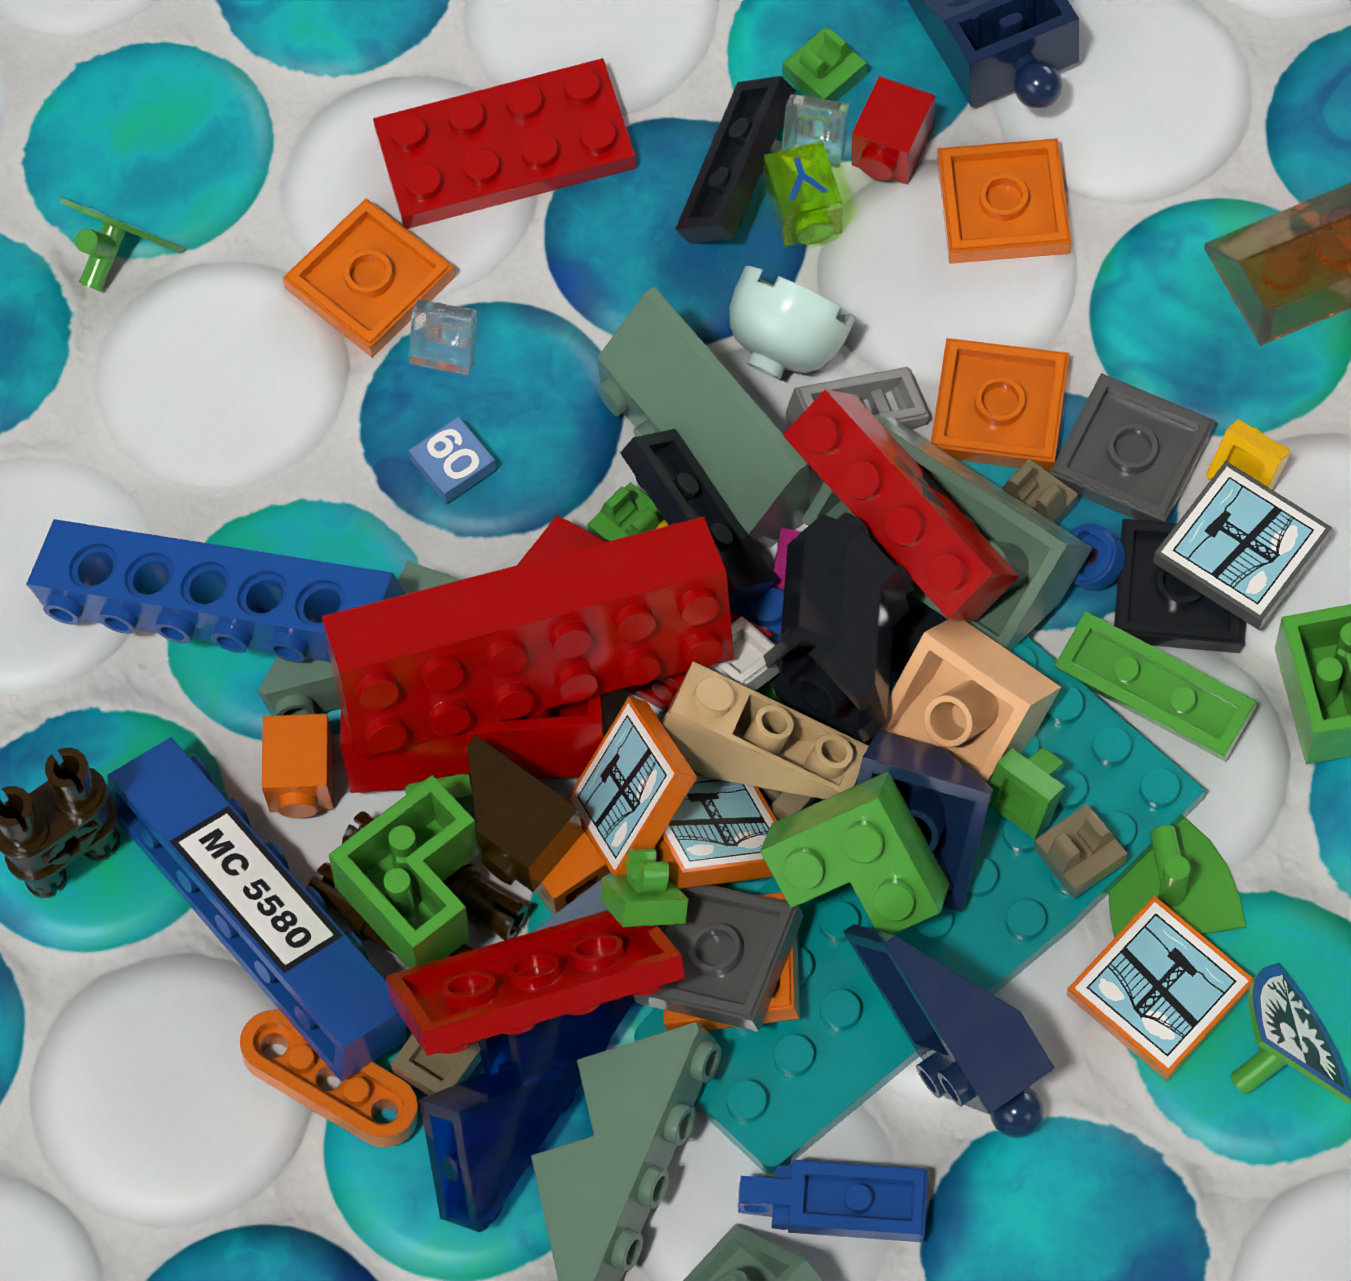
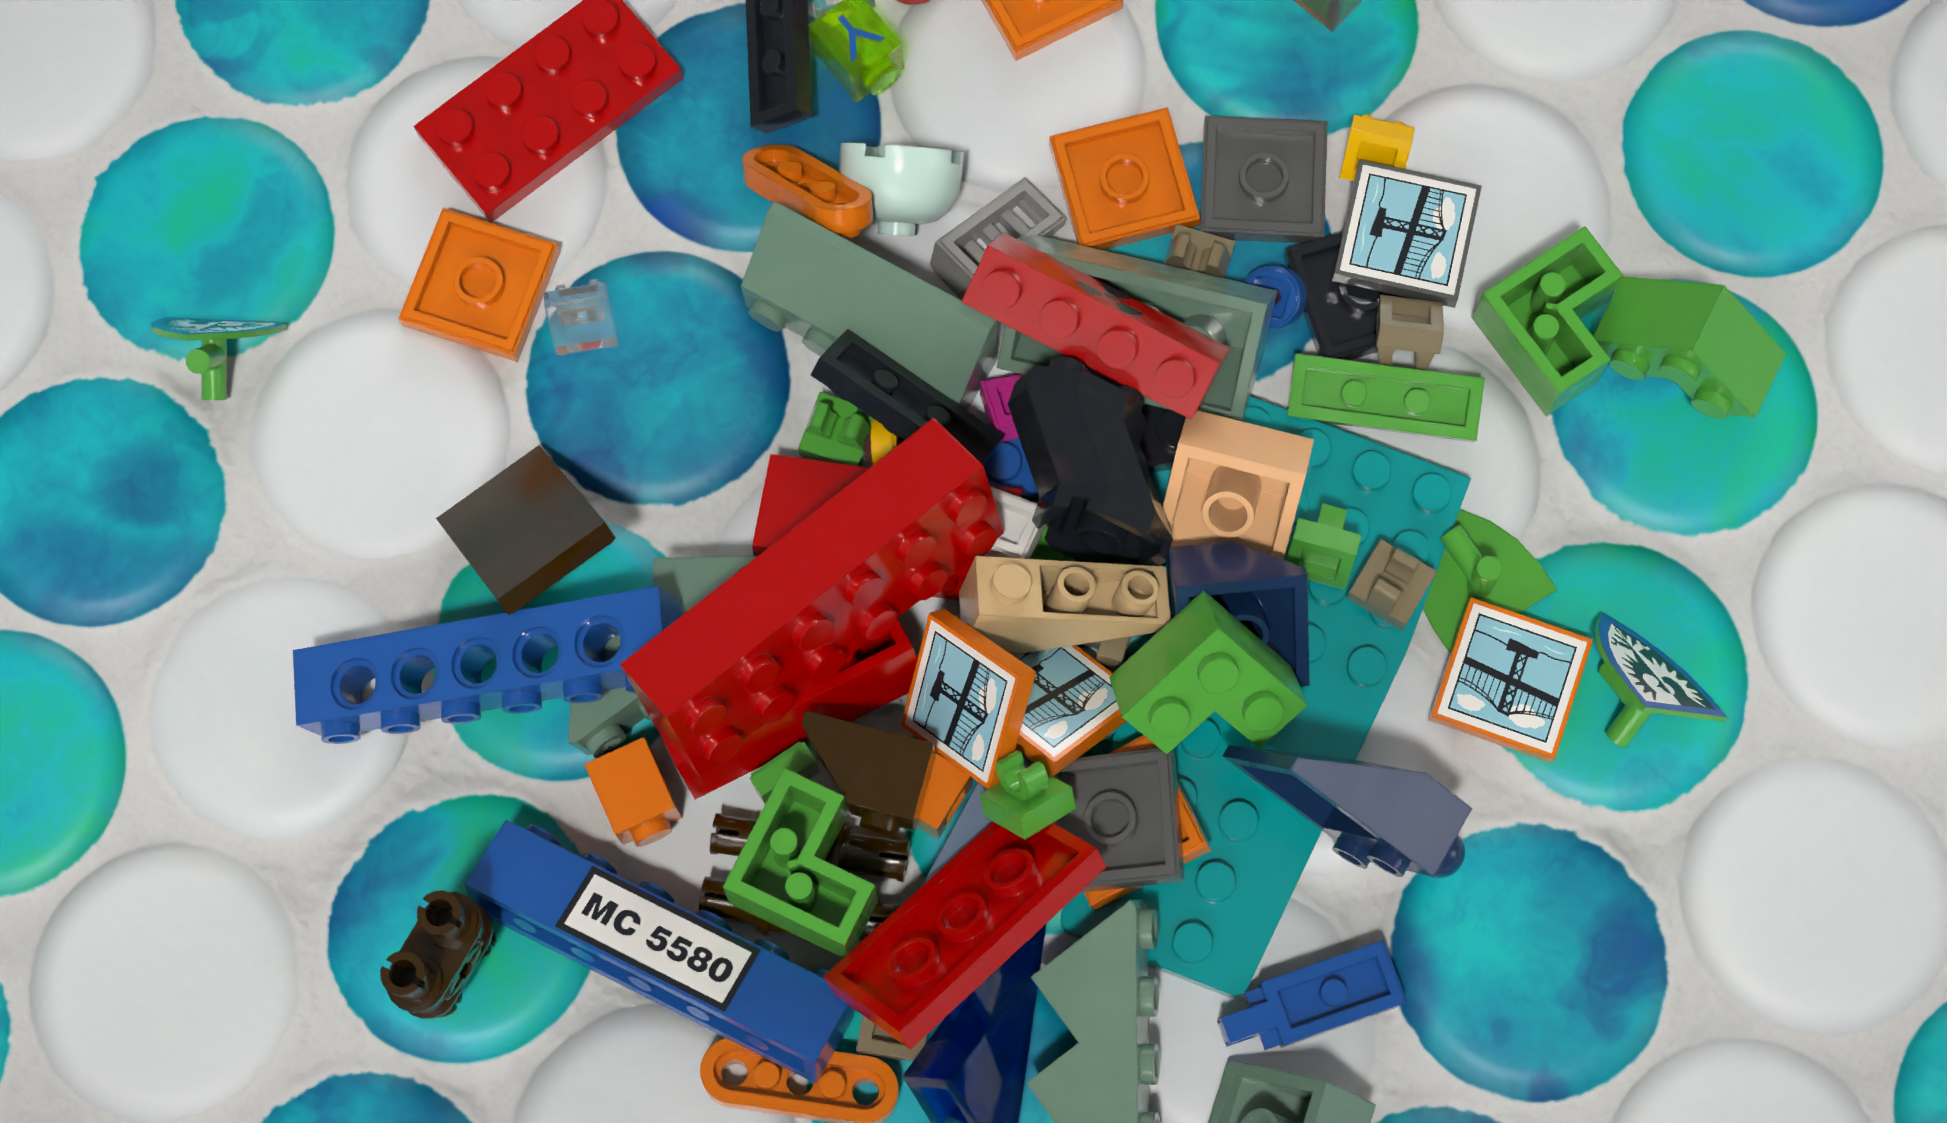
camera: 25 degrees left, 10 degrees up
medium blue tile [408,417,497,504] -> none
none -> dark brown tile [436,445,616,615]
none -> orange plate [742,145,873,239]
none -> dark tan tile [1376,295,1444,370]

